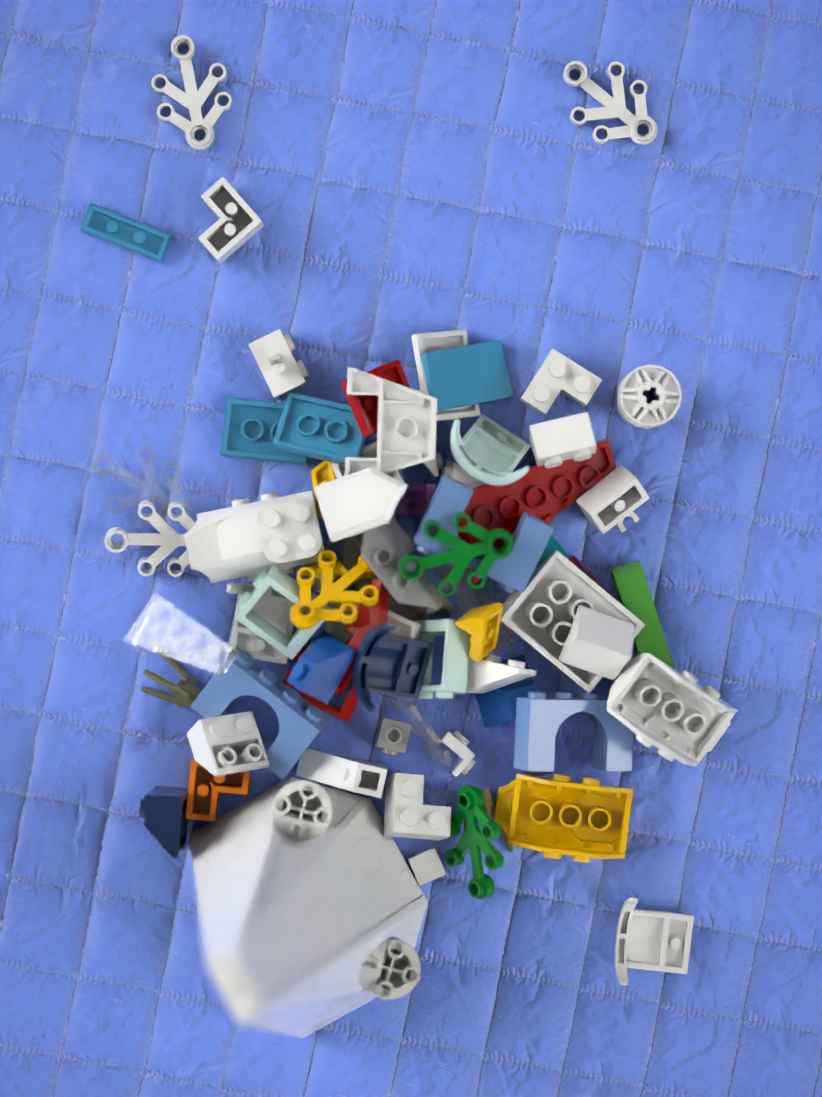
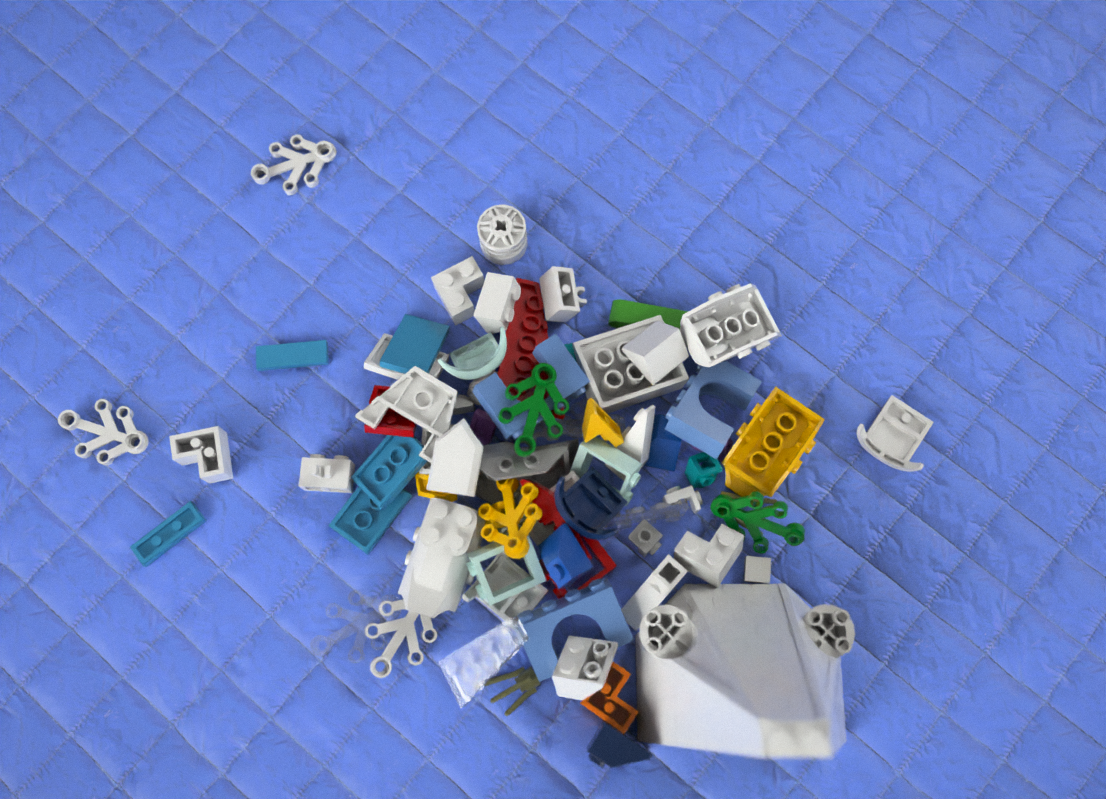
camera: 60 degrees left, 15 degrees down
none -> dark azure tile [256,340,329,371]
none -> teal brick [684,452,723,488]

